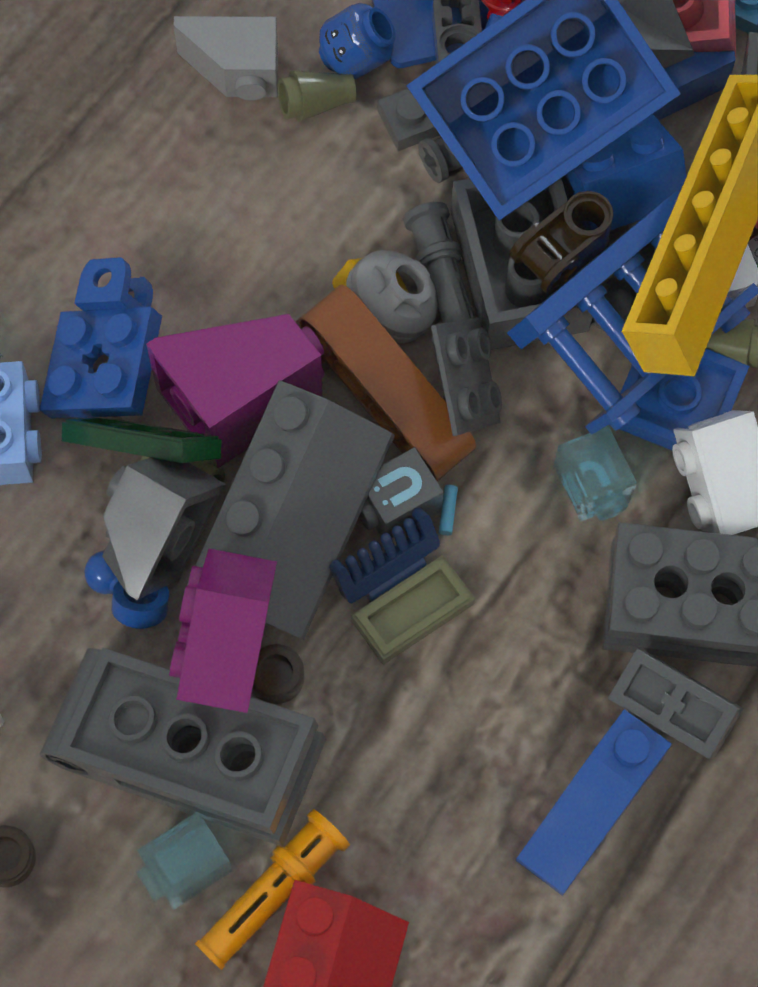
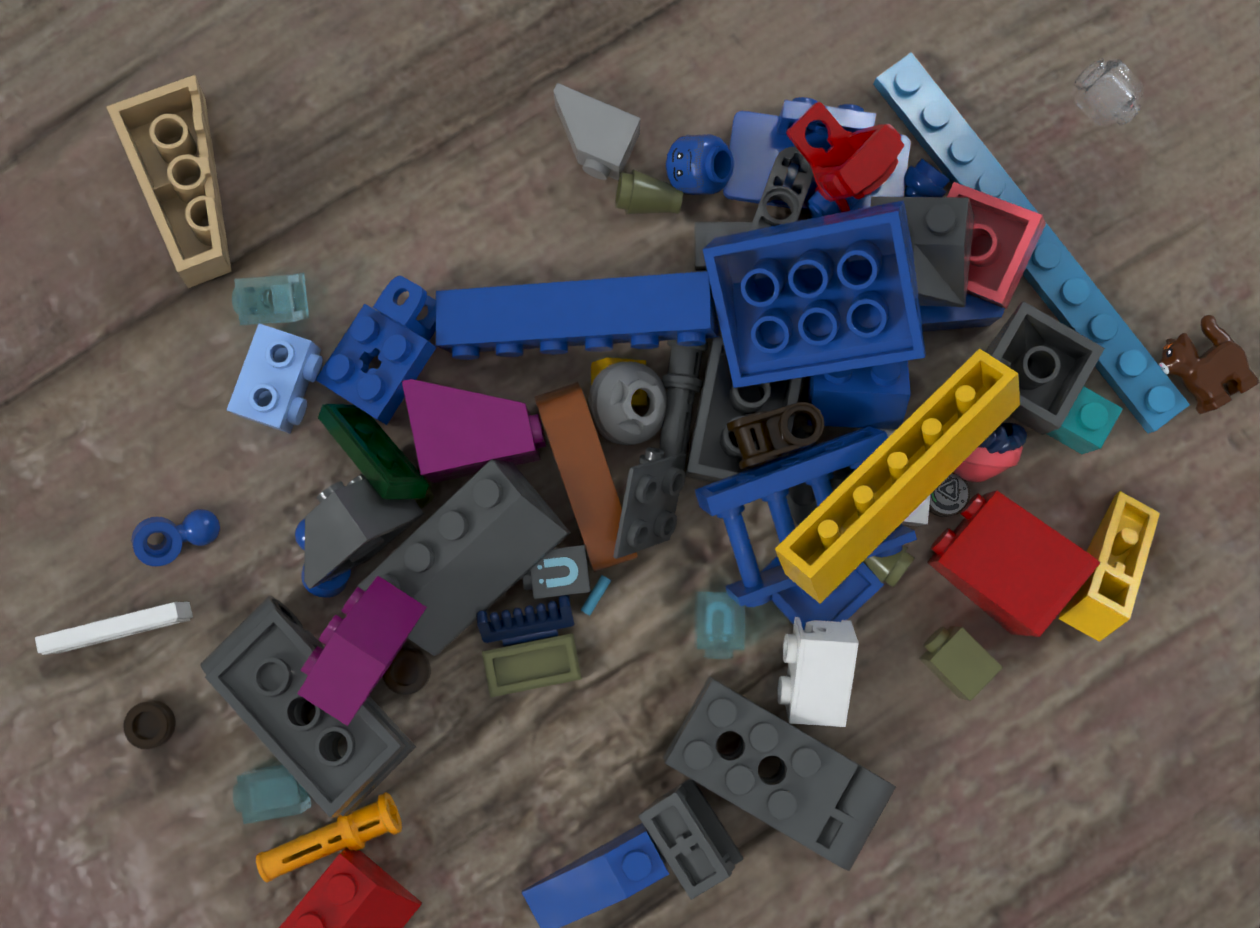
camera: 20 degrees right, 15 degrees up
none -> blue brick [436,271,719,360]

